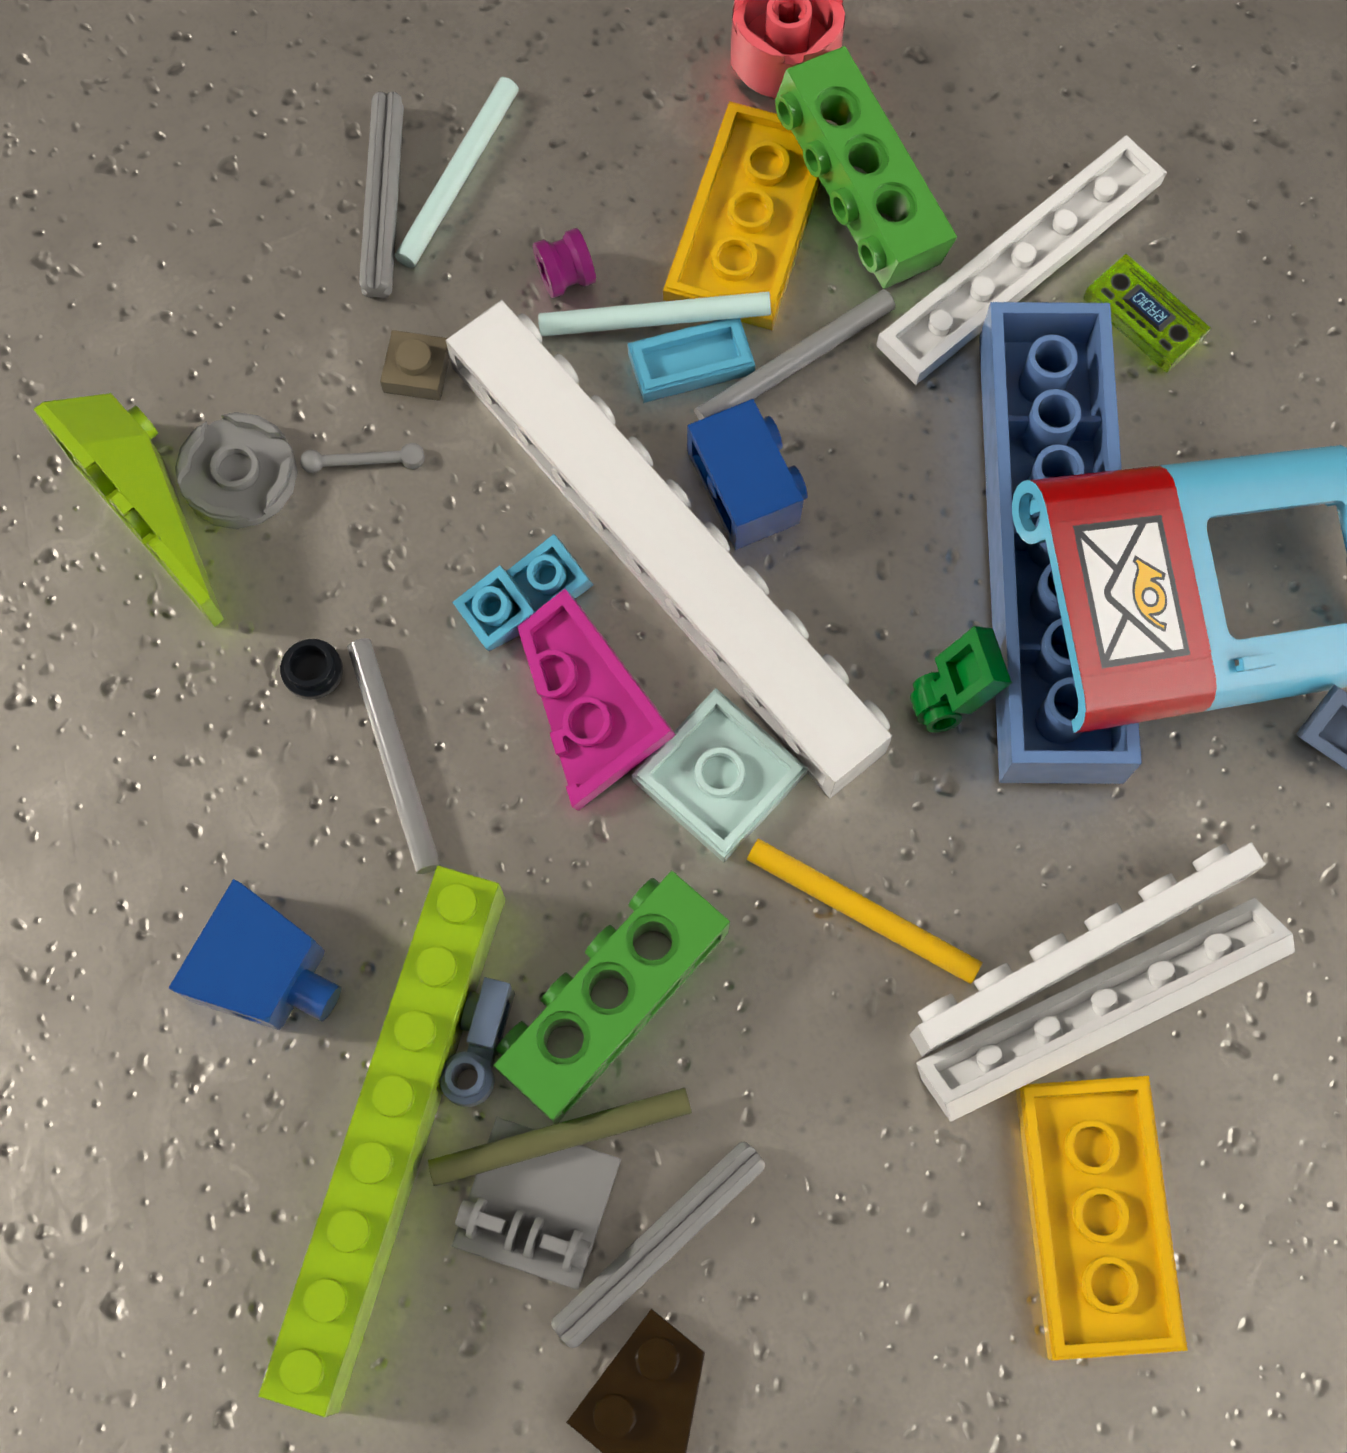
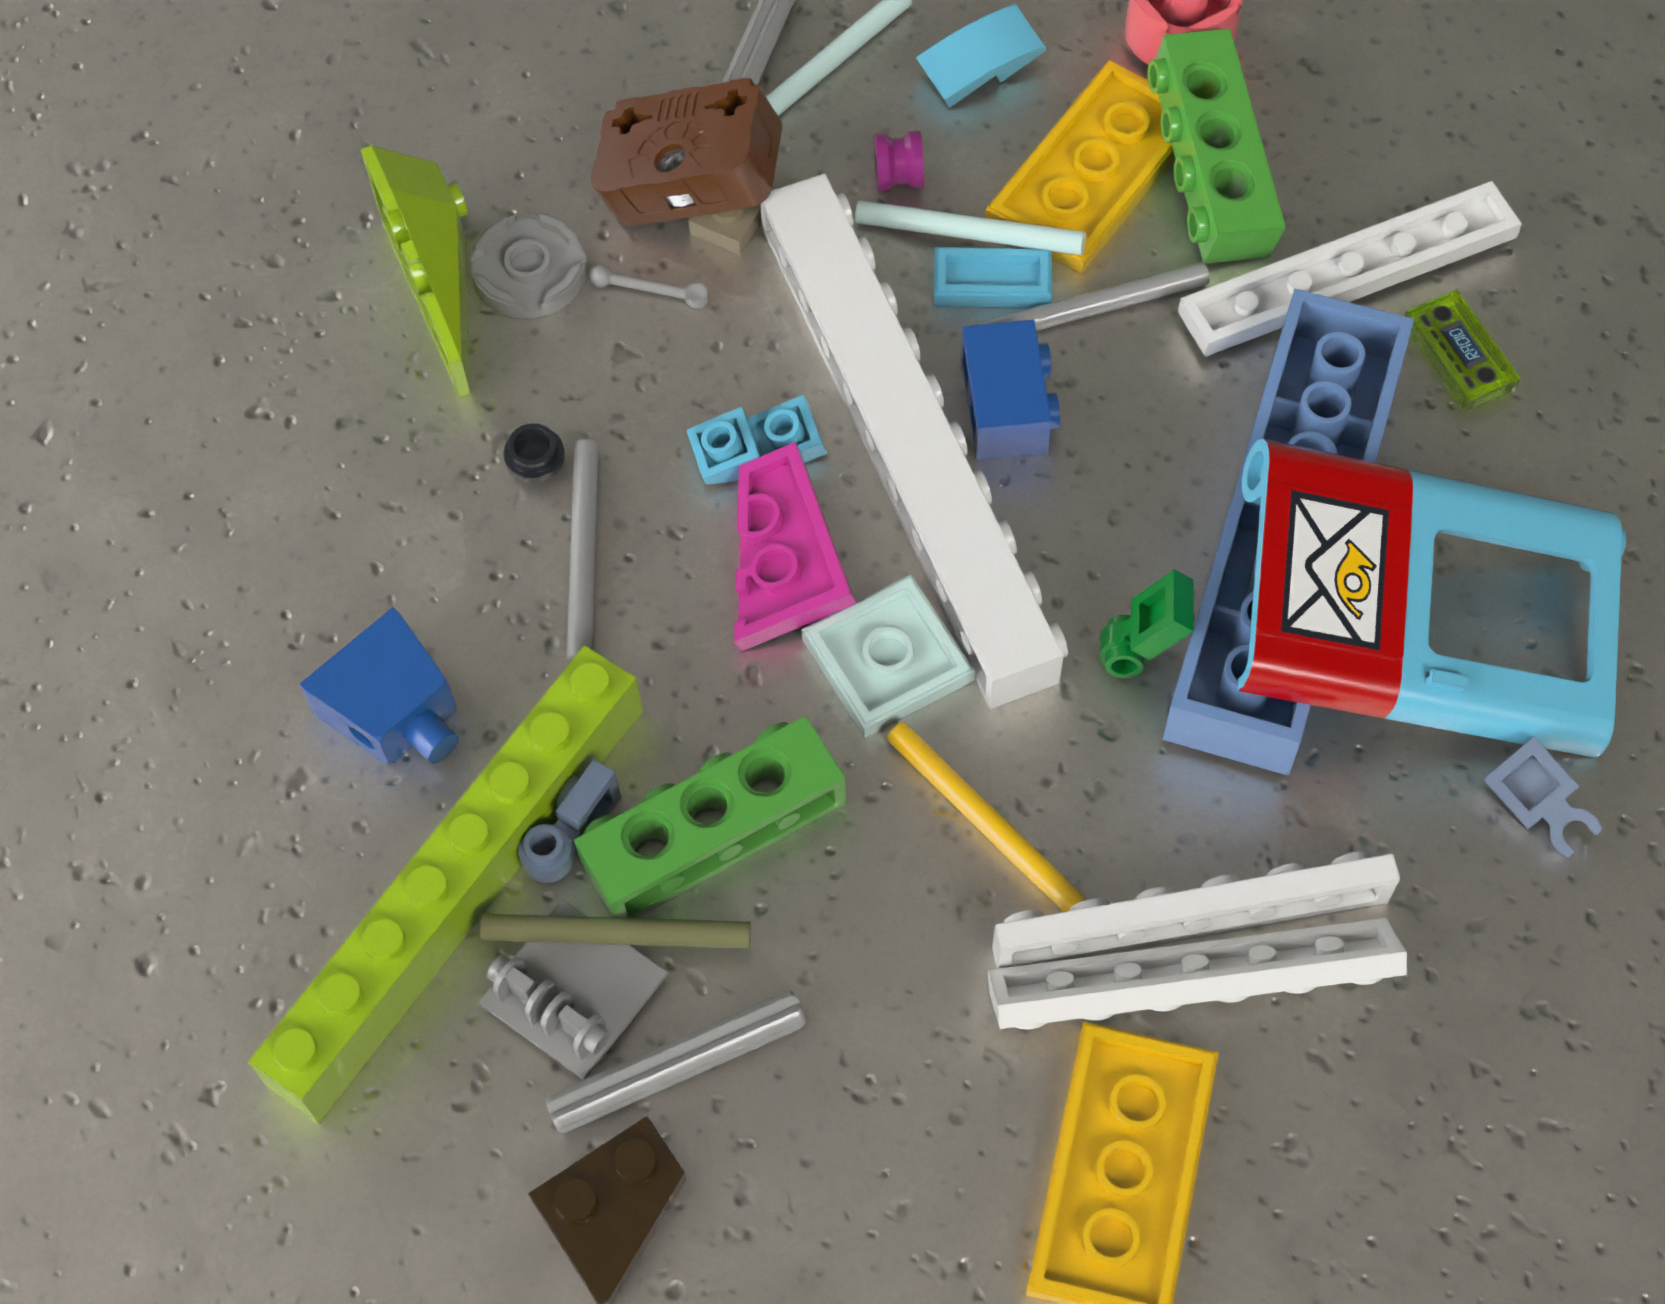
camera: 20 degrees right, 10 degrees down
none -> reddish brown axle [591,78,782,226]
none -> medium azure slope [916,4,1047,108]

